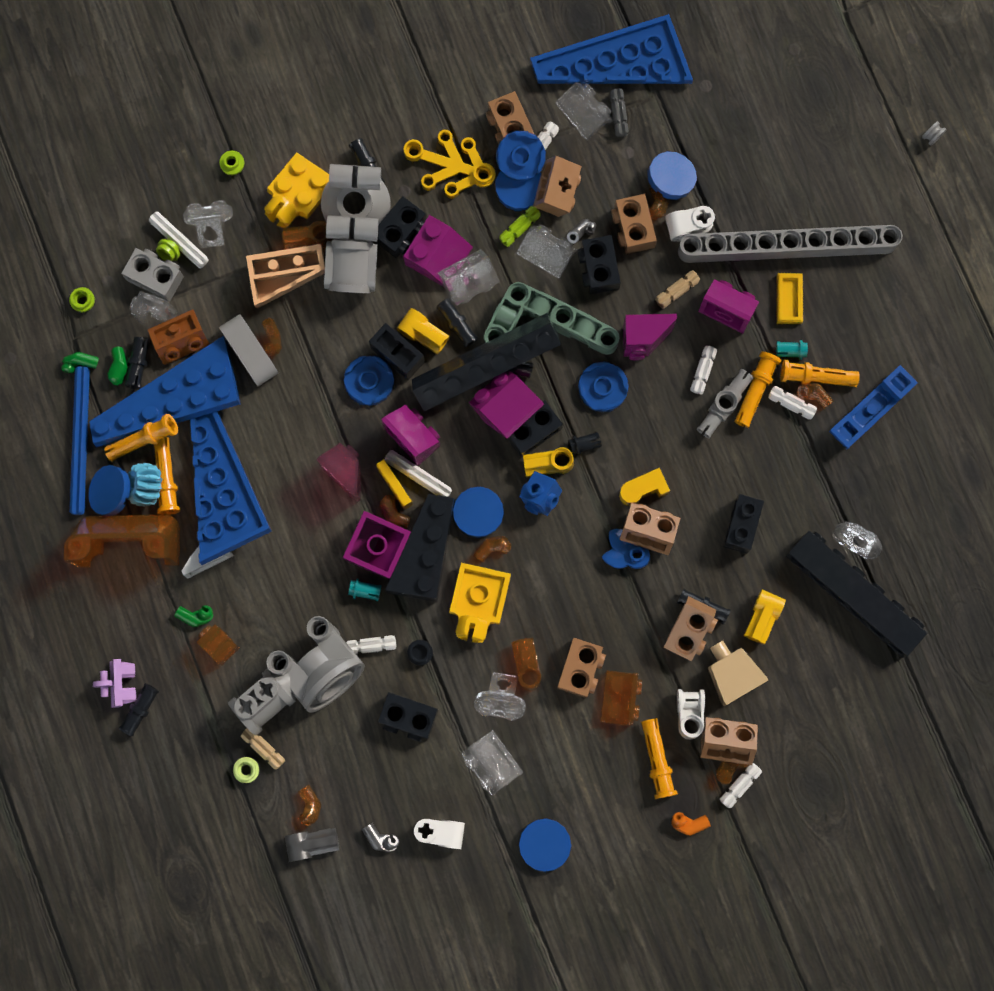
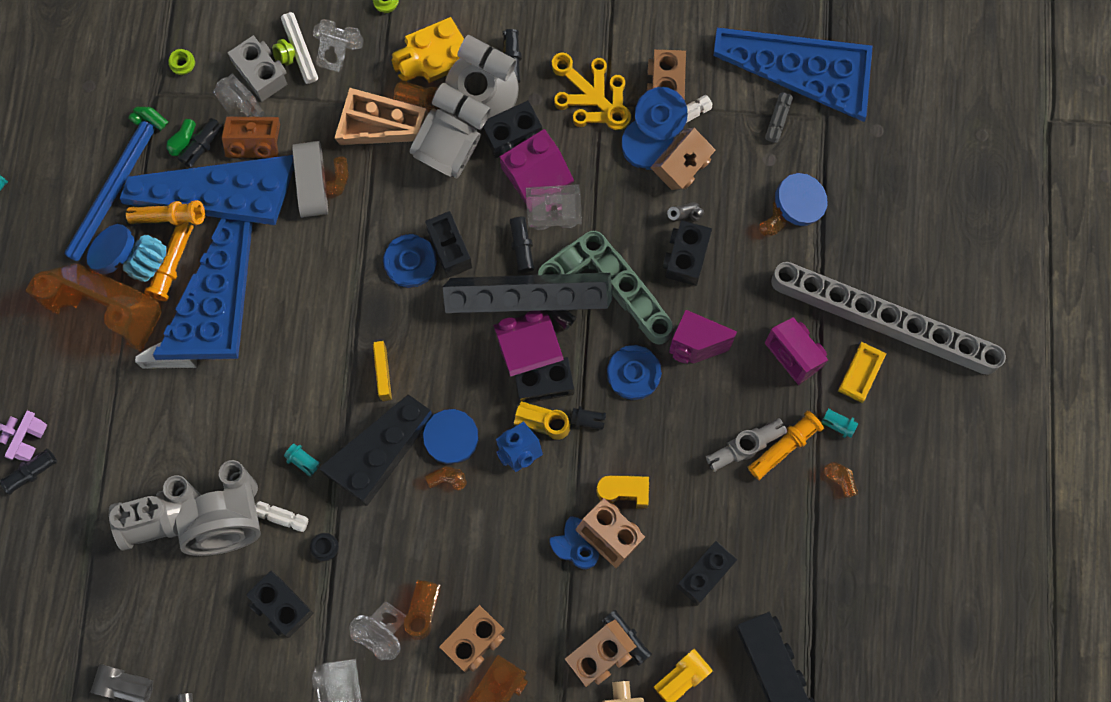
camera: 25 degrees right, 5 degrees down
green arm [174,605,213,628] -> none
clear orange brick [197,624,240,666] -> none
yellowish green plate [233,757,259,783] -> none
tan axle [241,728,285,769] -> none
clear orange arm [298,785,321,826] -> none
clear pink slope [316,443,361,503] -> none
magenta slope [342,511,411,579] -> none
clear orange arm [380,495,411,529] -> none
magenta slope [381,405,440,466] -> none
white axle [384,450,452,497] -> none
yellow piece [396,308,449,355] -> none
yellow plate [449,563,511,643] -> none
lime axle [499,206,541,247] -> none
clear bracket [516,225,577,279] -> none
clear bracket [555,82,613,140] -> none
medium nougat brick [611,194,657,254] -> none
tan axle [655,270,700,309] -> none
white piece [665,206,715,242] -> none
white axle [690,346,717,394] -> none
white axle [768,386,817,420] -> none
light orange pin [780,360,859,388] -> none
blue slope [829,365,918,449] -> none
clear bracket [833,522,882,559] -> none
light grey bush [922,121,947,146] -> none

